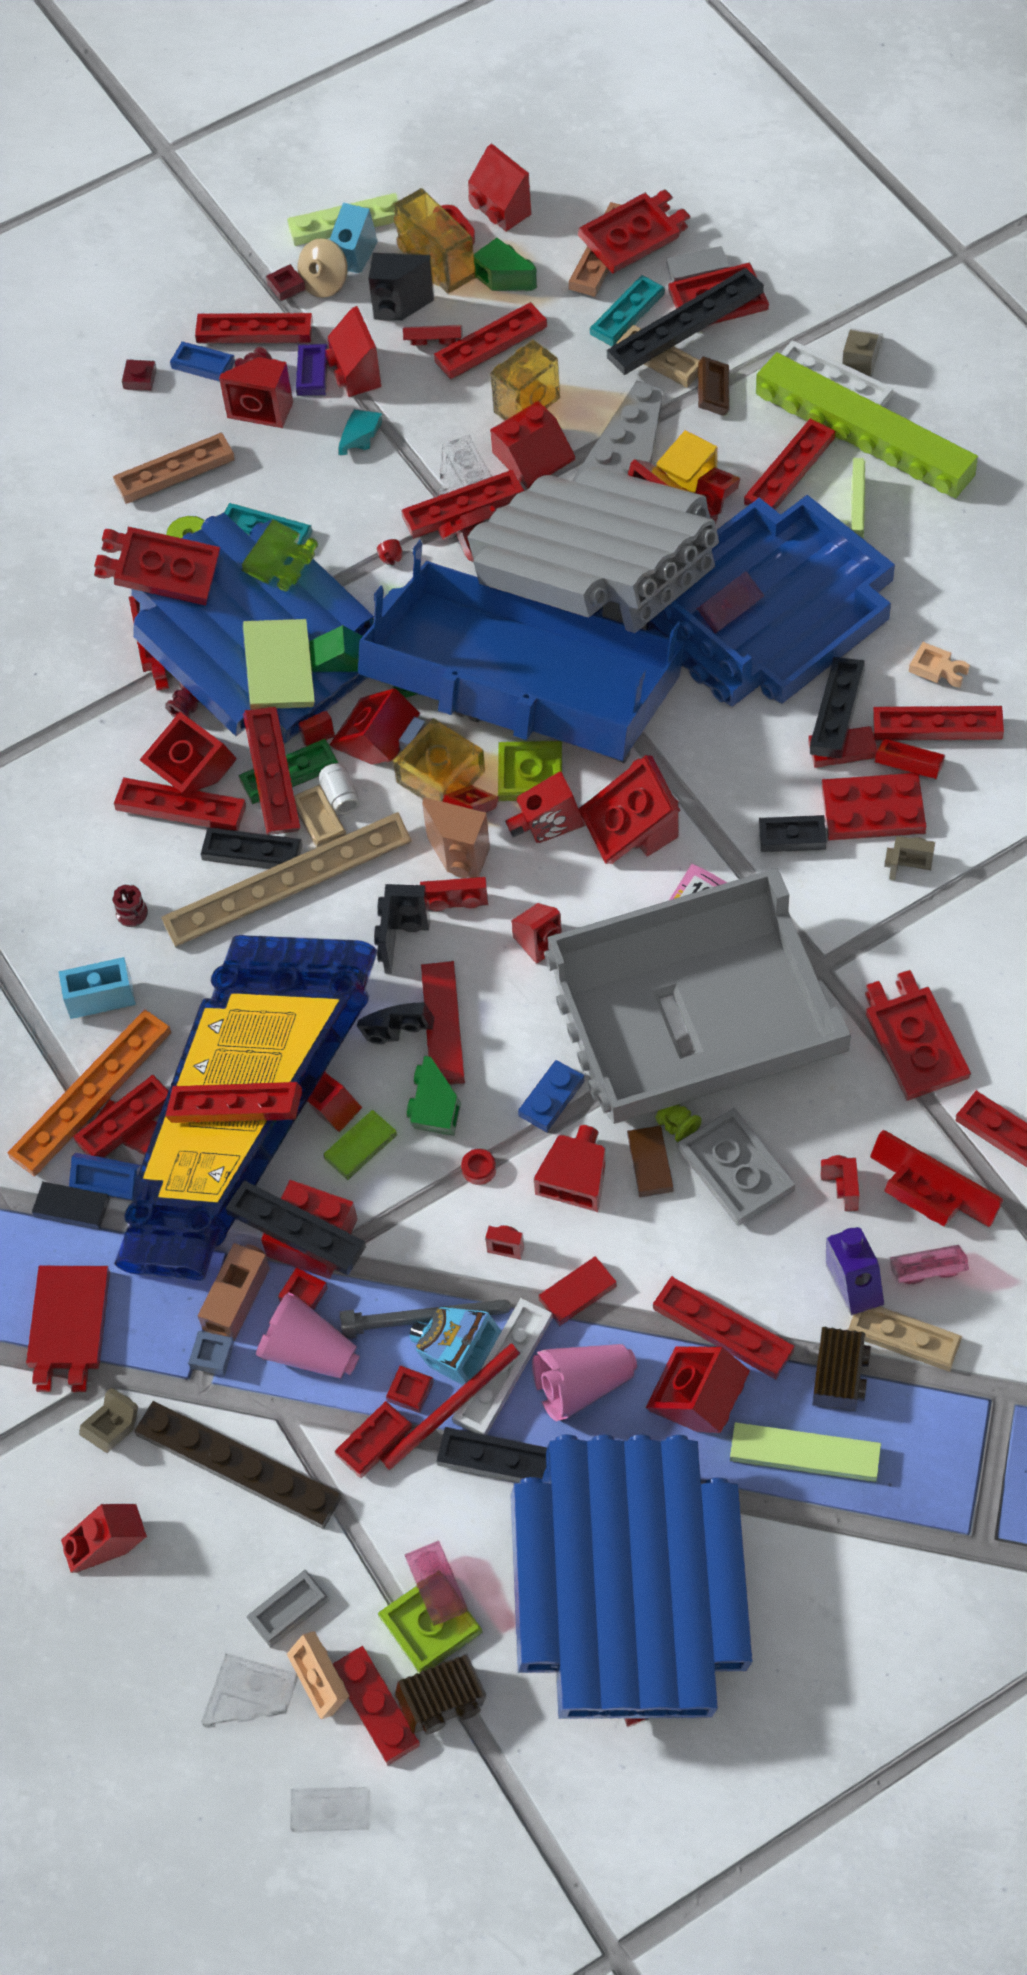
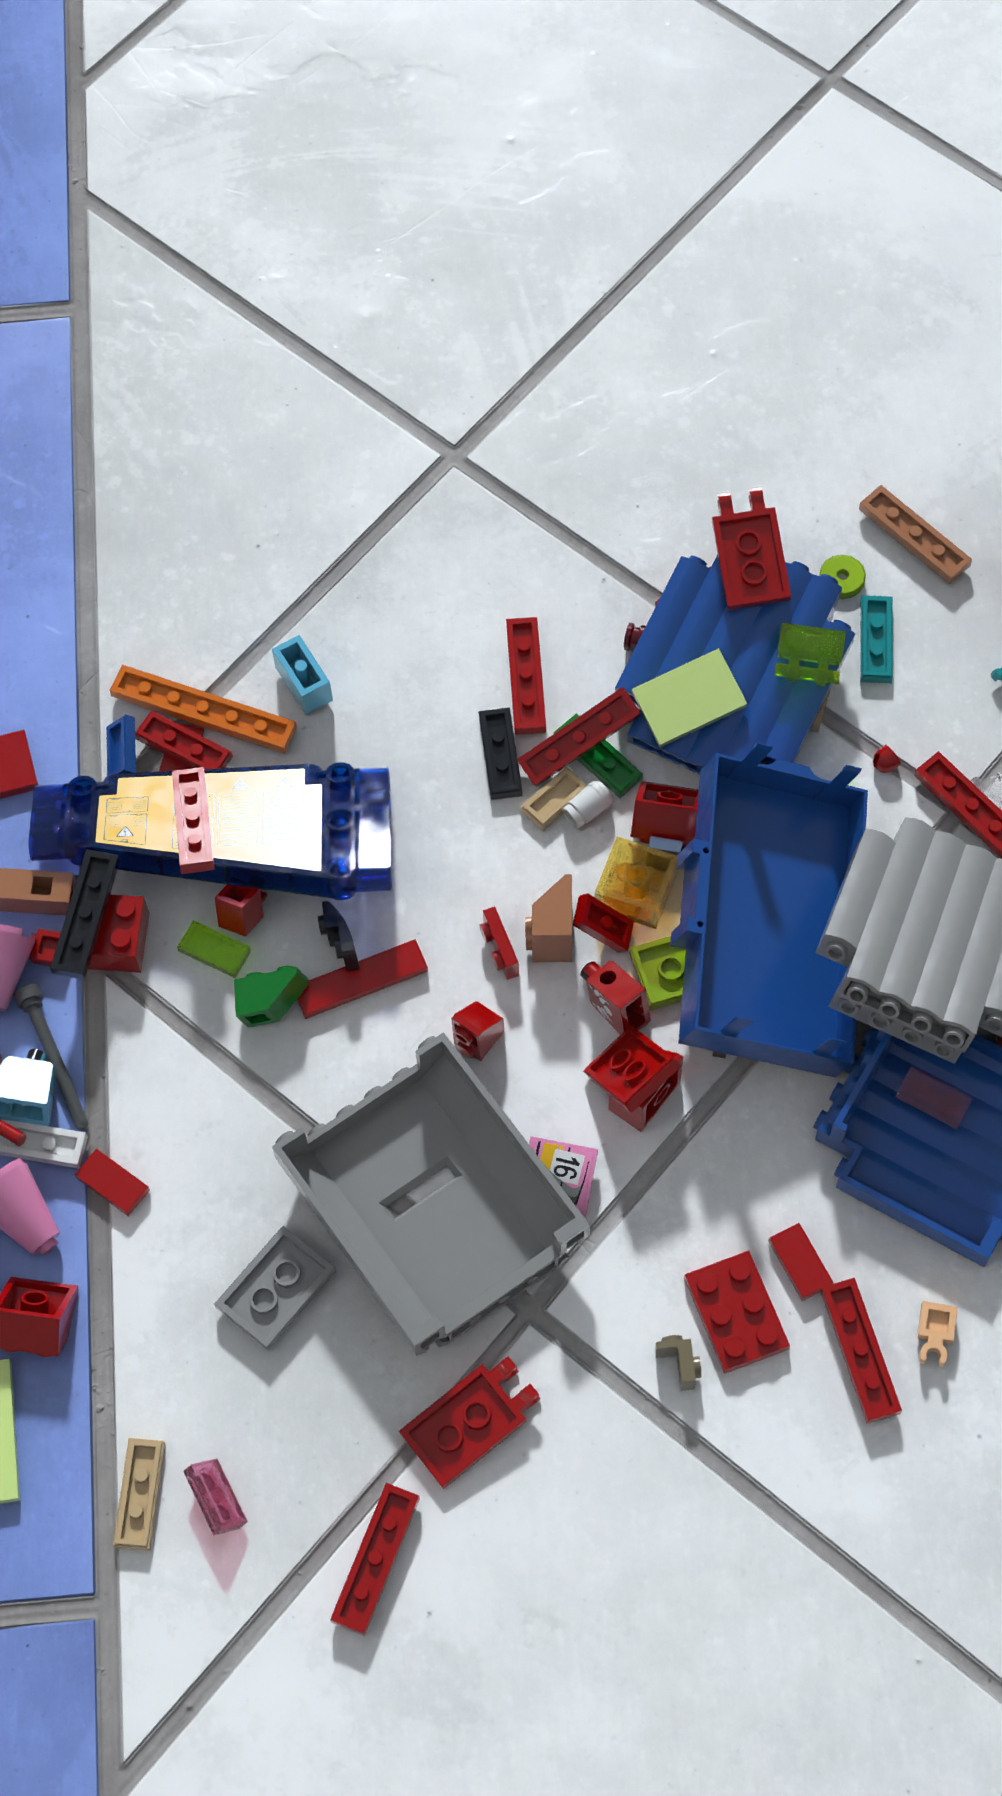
camera: 70 degrees right, 5 degrees up
black tile [32,1181,110,1230] -> none
dark red bush [112,884,148,927] -> none
red slope [140,712,237,795] -> none
tan tile [161,812,412,947] -> none
red tile [298,710,335,747] -> none
green slope [309,625,363,672] -> none
black bracket [374,884,430,974] -> none
red tile [438,505,496,562] -> none
red tile [461,1149,496,1185] -> none
red plate [485,1225,524,1260] -> none
blue plate [518,1060,585,1133] -> none
red torso [534,1125,606,1212] -> none
reddish brown tile [627,1125,673,1197] -> none
red plate [653,1276,795,1380] -> none
lime bush [655,1104,702,1143] -> none
black plate [759,815,827,852] -> none
black plate [810,657,865,759] -> none
dark brown brick [812,1326,871,1411] -> none
red bracket [820,1155,859,1211] -> none
dark purple torso [826,1227,884,1316] -> none
red bracket [870,1130,1003,1227] -> none
red tile [874,739,946,779] -> none

